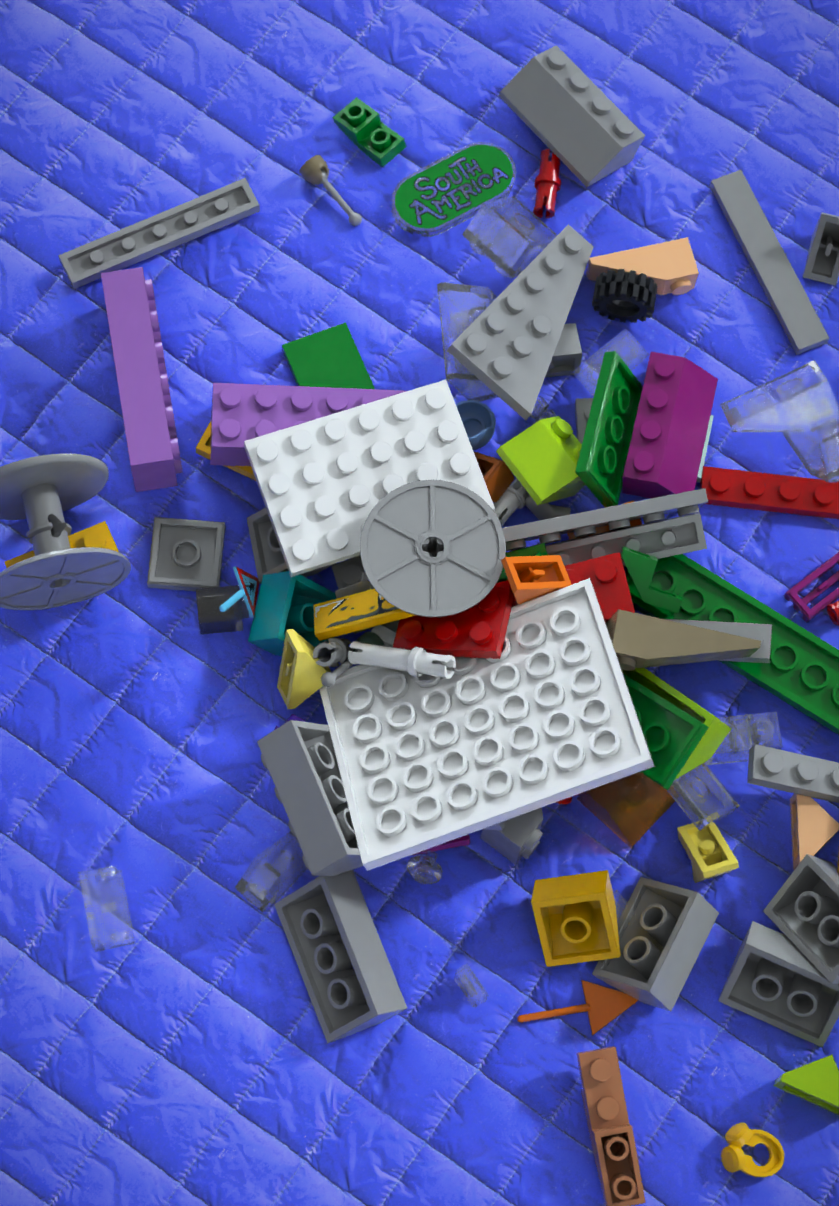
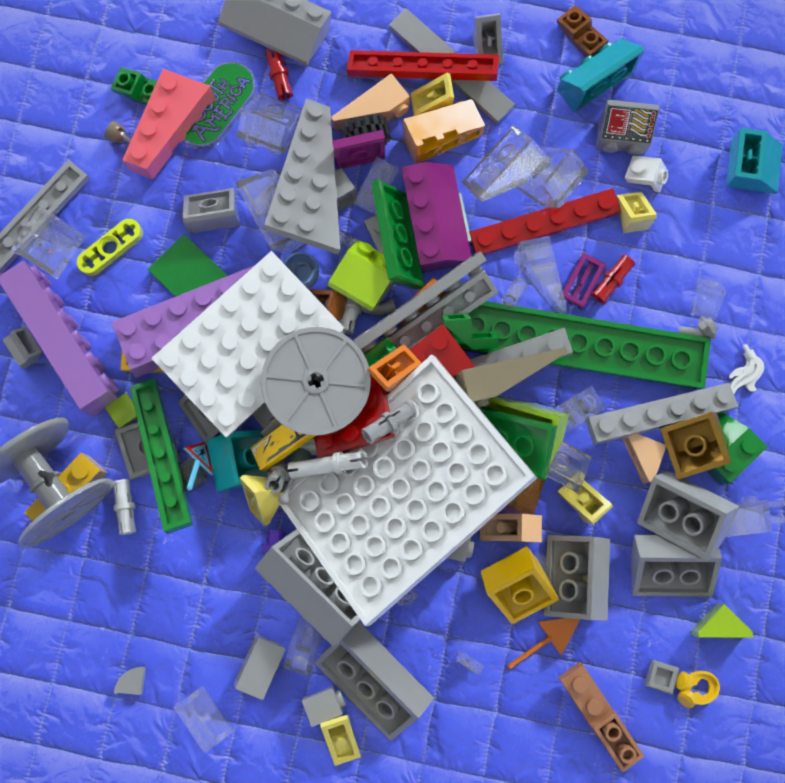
camera: 20 degrees left, 10 degrees up
none -> light grey piece [2,326,42,369]
none -> clear slope [11,206,86,279]
none -> neon yellow beam [77,219,143,276]
none -> lime tile [105,392,137,429]
none -> white pin [113,479,136,535]
none -> light grey tile [114,666,146,695]
none -> coral wedge [123,69,215,179]
none -> green plate [130,378,193,534]
none -> light grey slope [183,188,240,234]
none -> light grey hinge [234,633,286,700]
none -> light grey brick [302,685,346,727]
none -> light yellow slope [320,715,361,766]
none -> magenta tile [332,130,385,169]
none -> red plate [346,50,499,81]
none -> light grey pin [361,401,417,445]
none -> light orange wedge [403,100,485,164]
none -> light yellow slope [410,73,454,116]
none -> light nougat slope [480,514,542,542]
none -> clear piece [502,278,527,308]
none -> clear slope [514,236,567,314]
none -> light grey tile [644,659,679,694]

